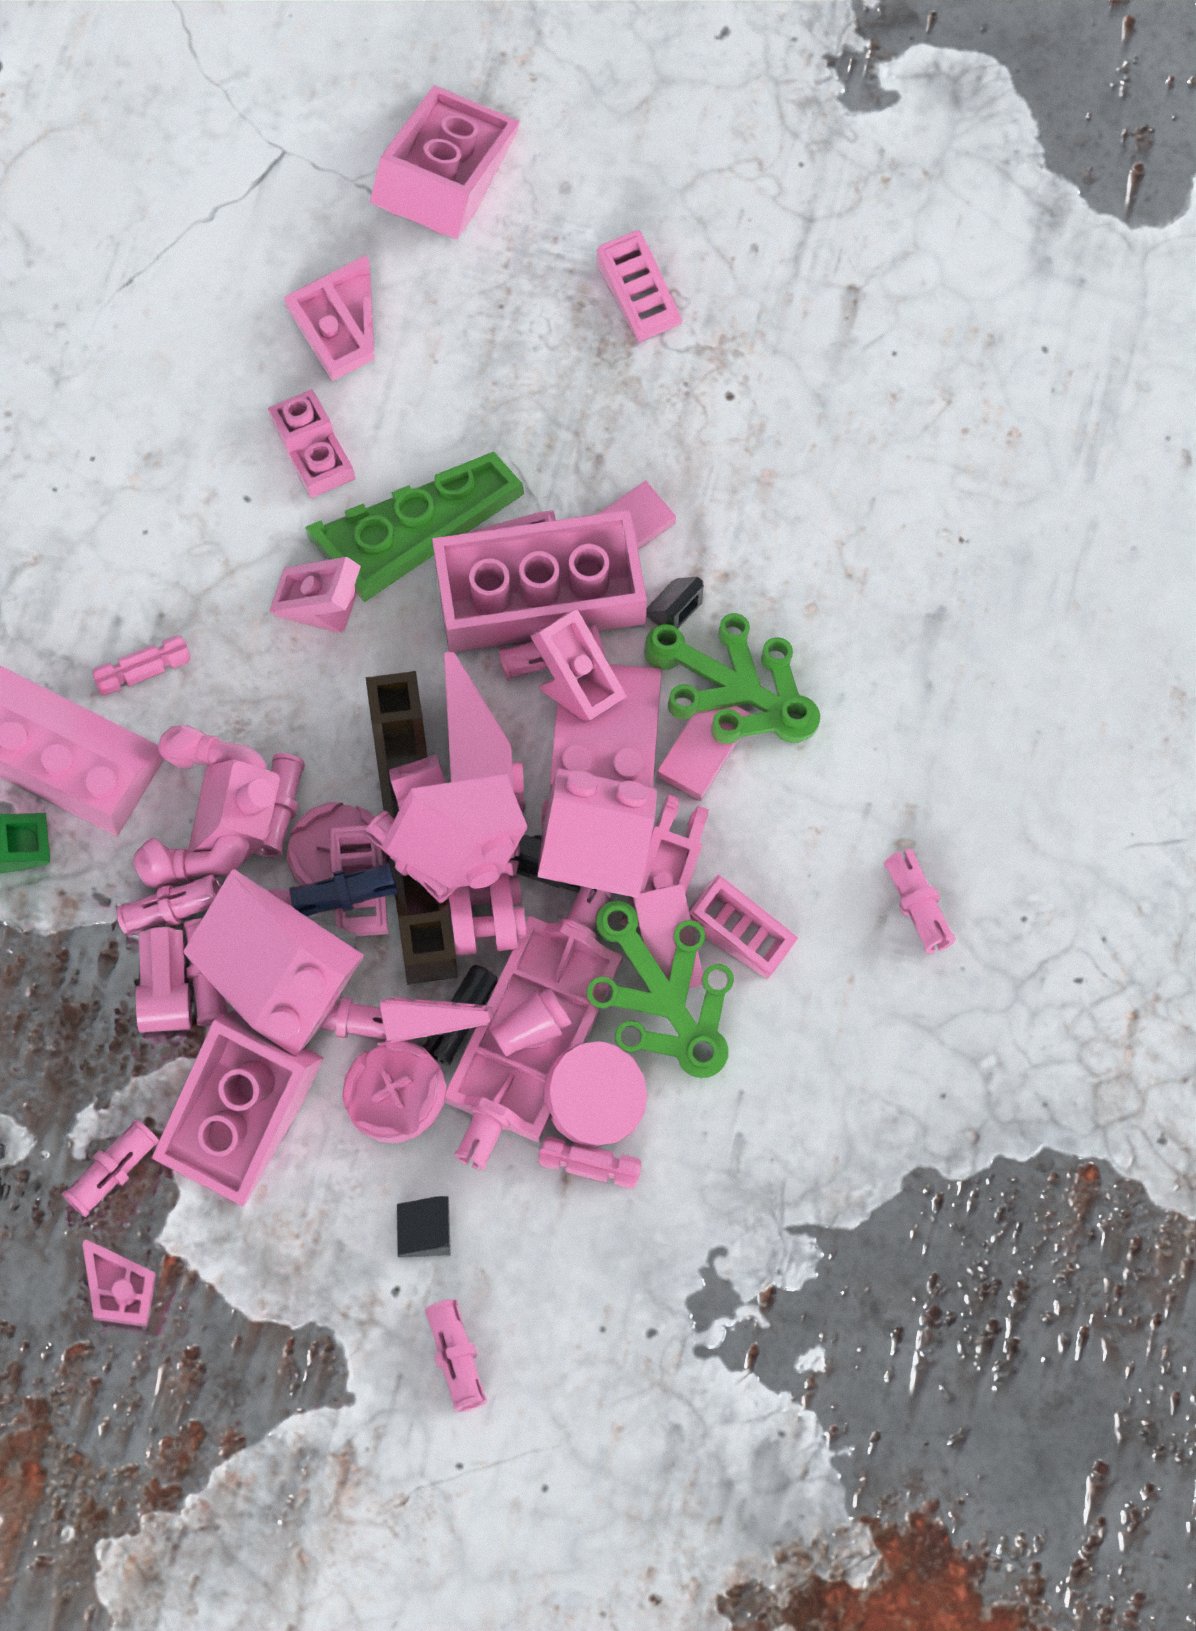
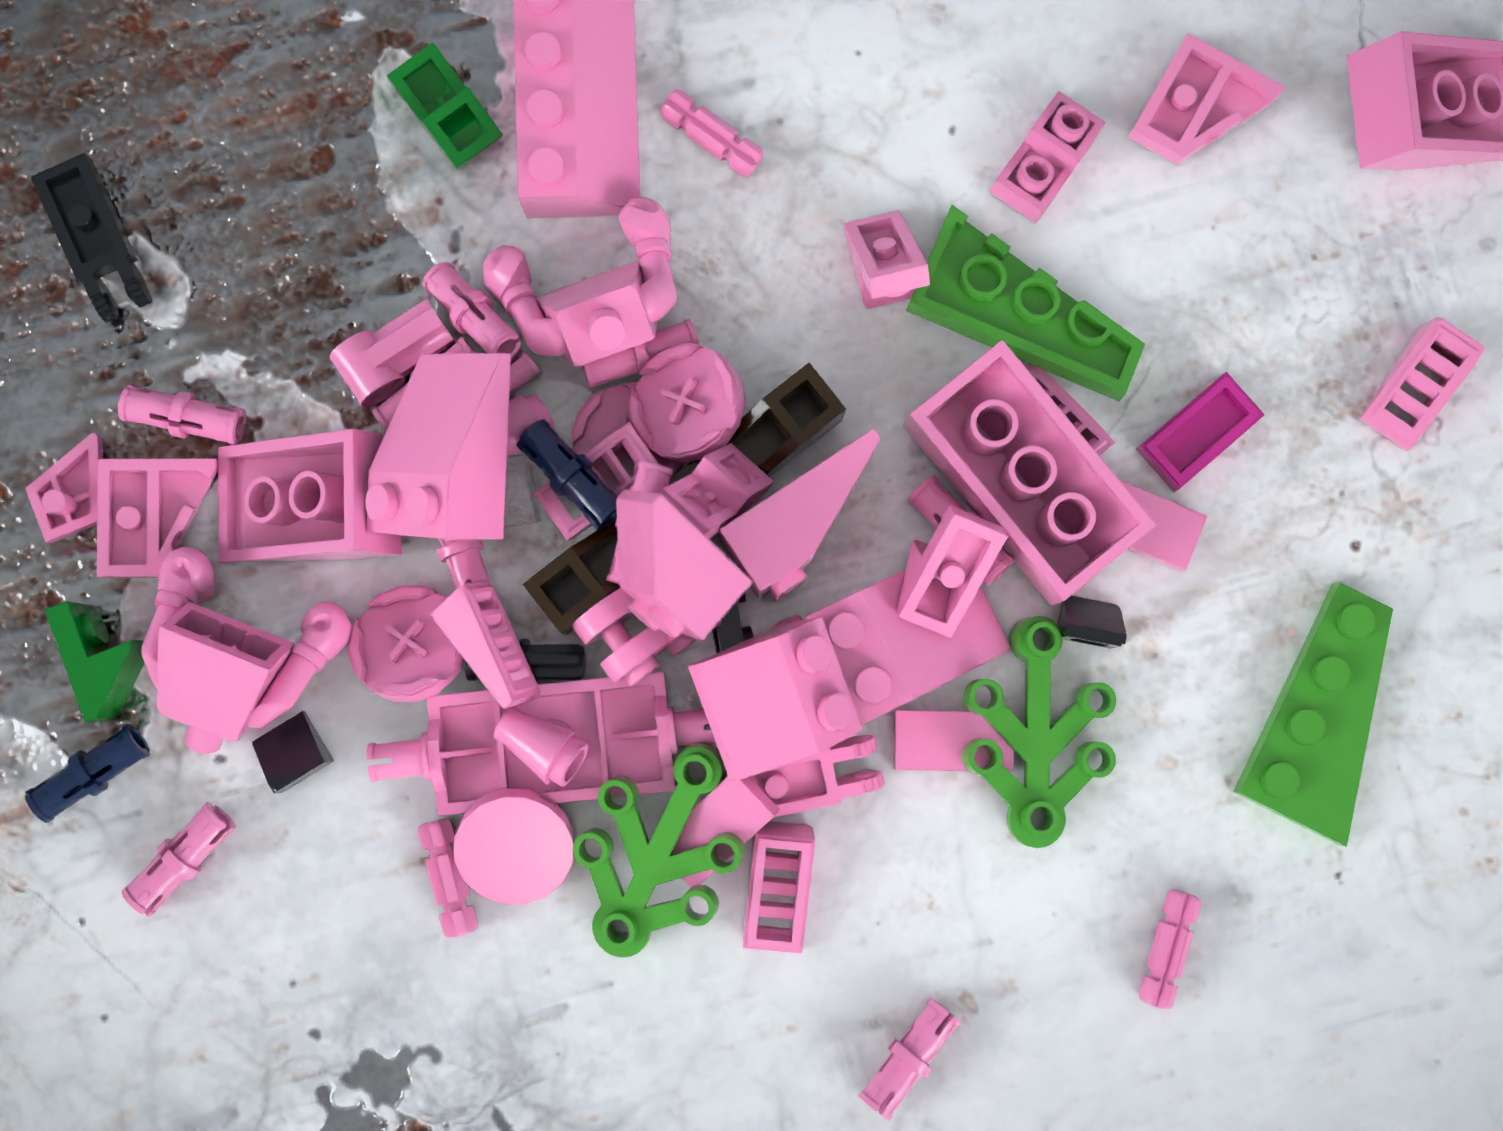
camera: 55 degrees right, 15 degrees up
none -> dark blue pin [25,724,150,823]
none -> green slope [44,601,144,723]
none -> bright pink wing [97,459,218,579]
none -> bright pink torso [141,546,352,754]
none -> bright pink tile [628,343,745,463]
none -> dark pink tile [1136,372,1265,492]
none -> bright pink axle [1139,890,1202,1009]
none -> bright green wing [1233,582,1393,847]

